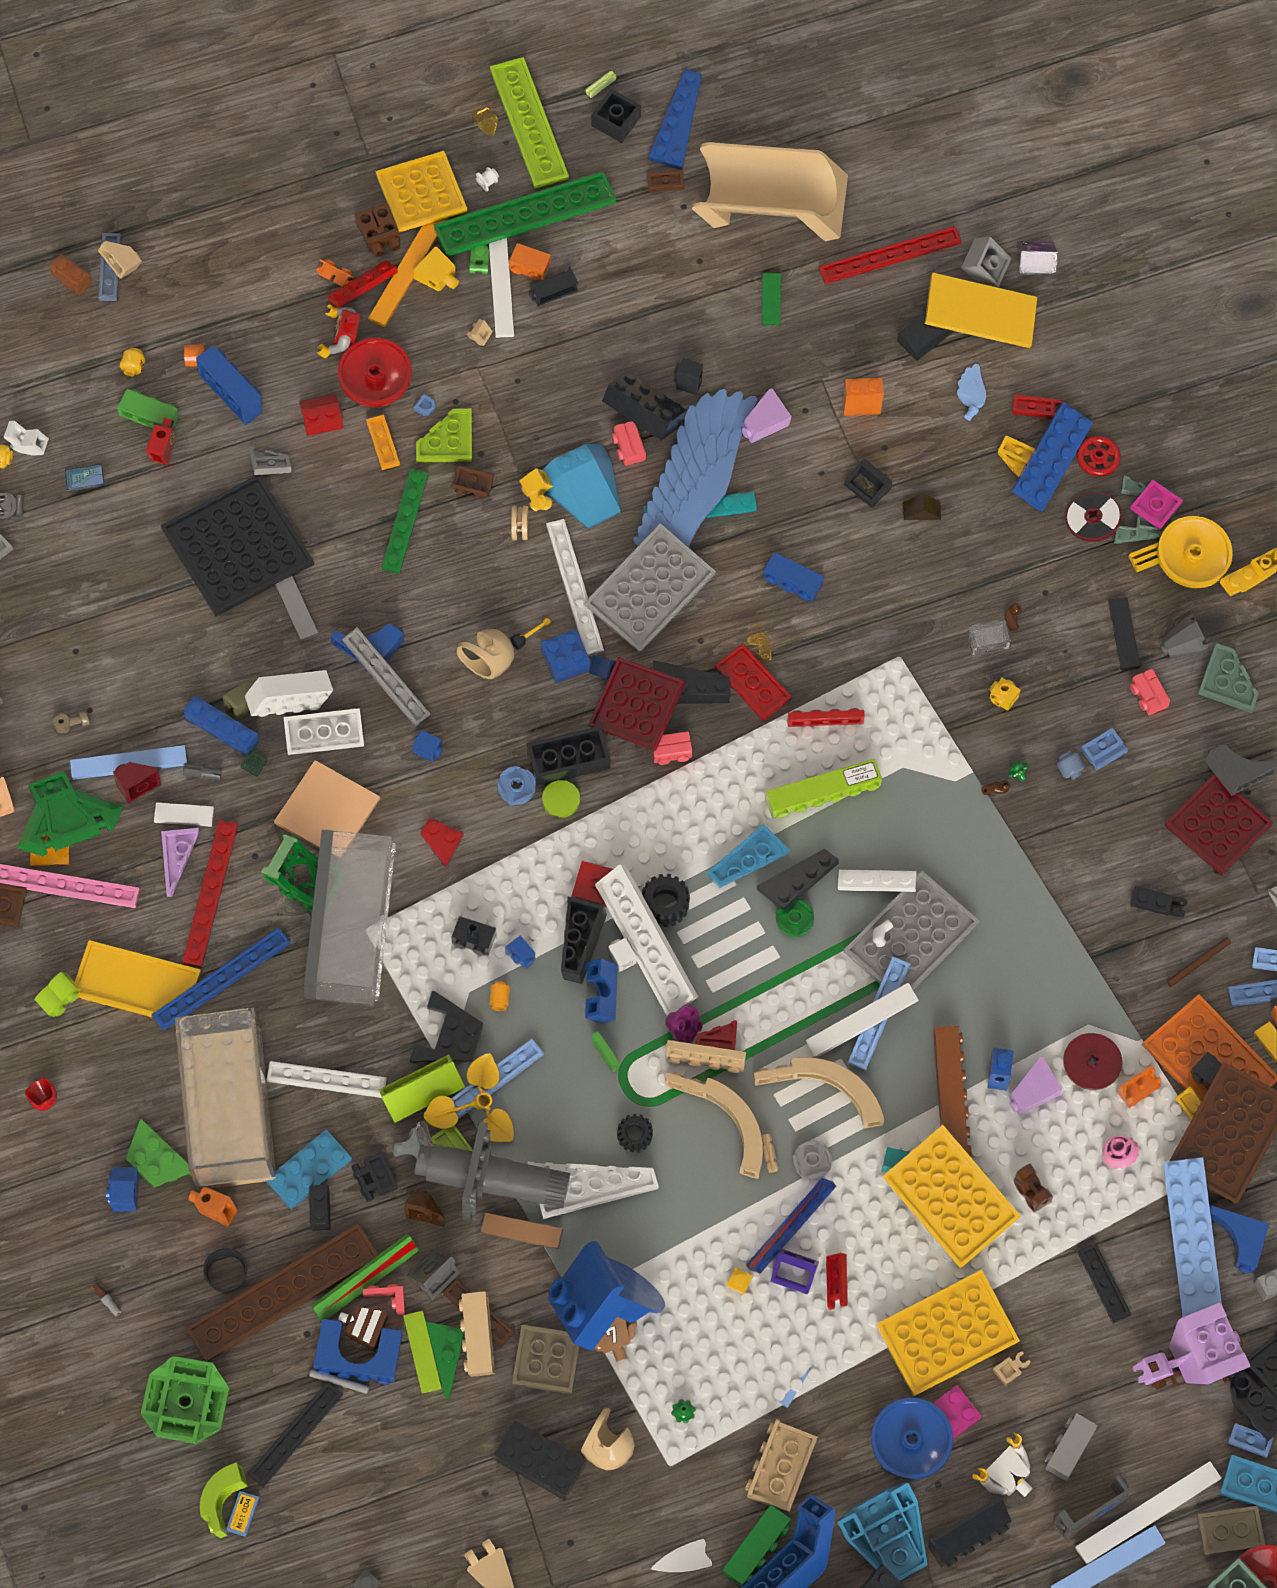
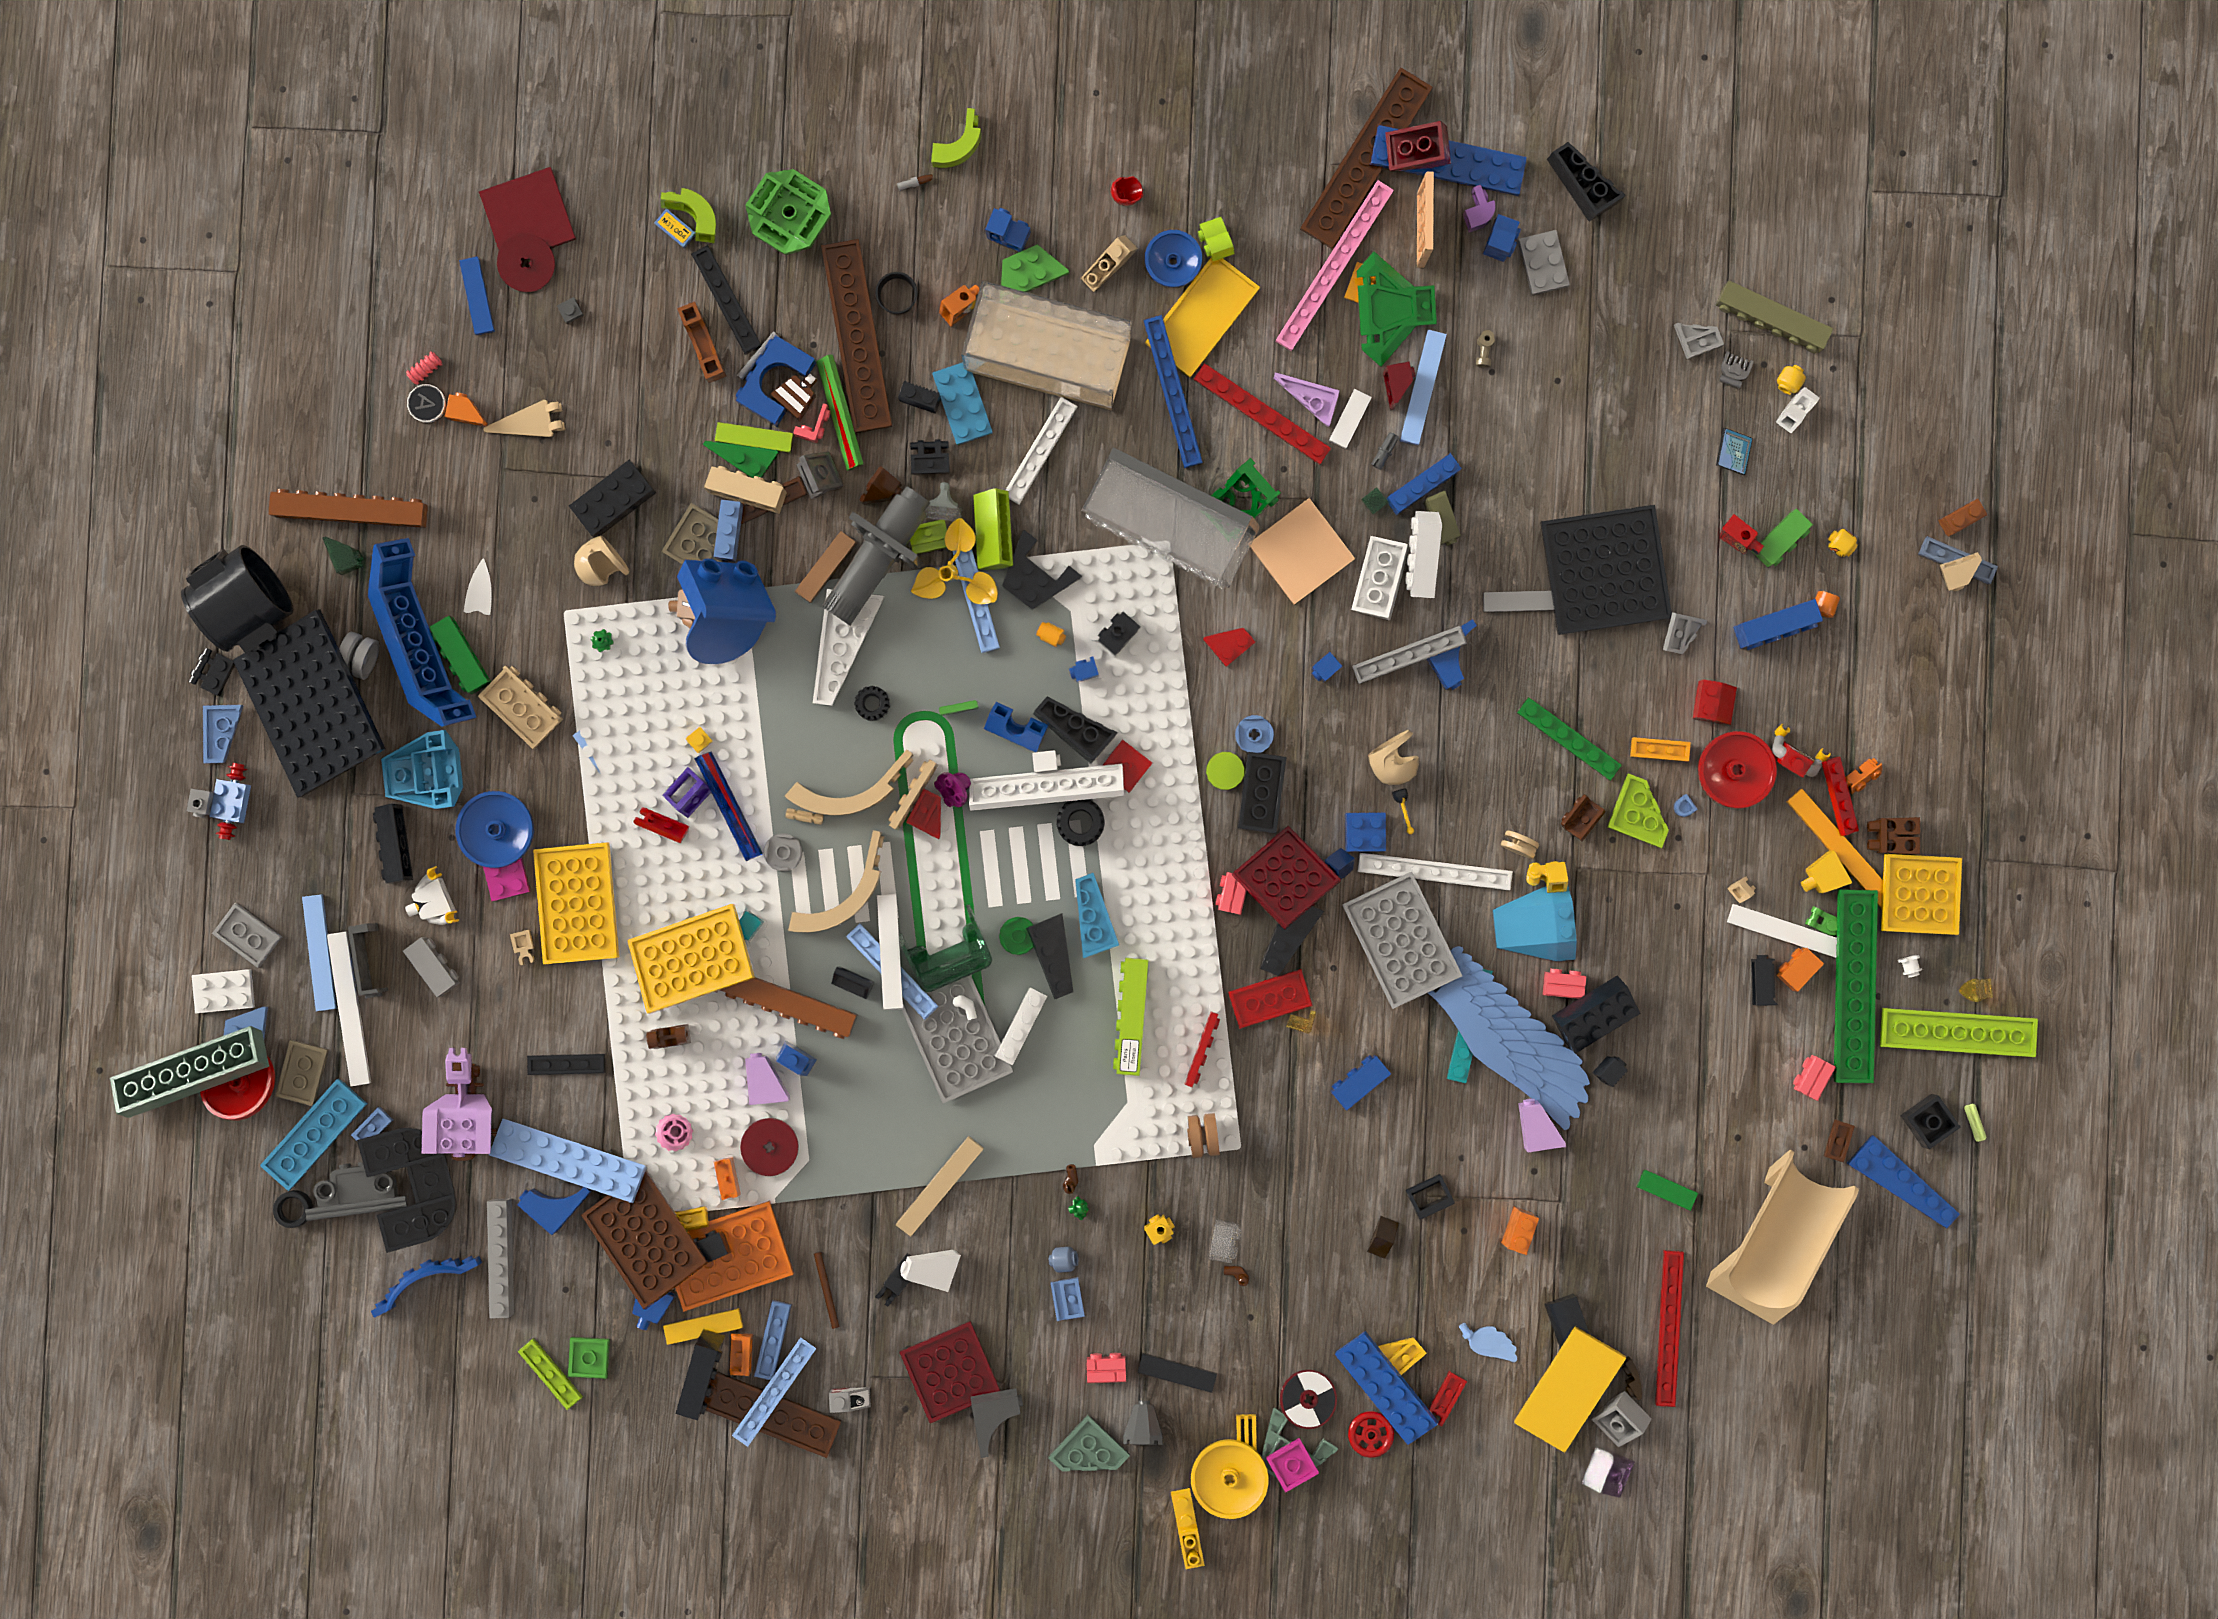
camera: 120 degrees right, 20 degrees up
none -> dark orange arch [677,301,727,383]
none -> medium blue brick [714,500,743,562]
none -> black tile [831,966,875,999]
none -> tan tile [896,1136,984,1237]
none -> clear green windscreen [898,904,992,992]
none -> white slope [900,1250,961,1292]
none -> lime arch [931,108,982,168]
none -> tan slope [1081,235,1138,292]
none -> blue dish [1145,230,1202,288]
none -> medium nougat wheel [1187,1113,1220,1158]
none -> dark brown slope [1622,1356,1642,1401]
none -> coral brick [1793,1055,1836,1101]

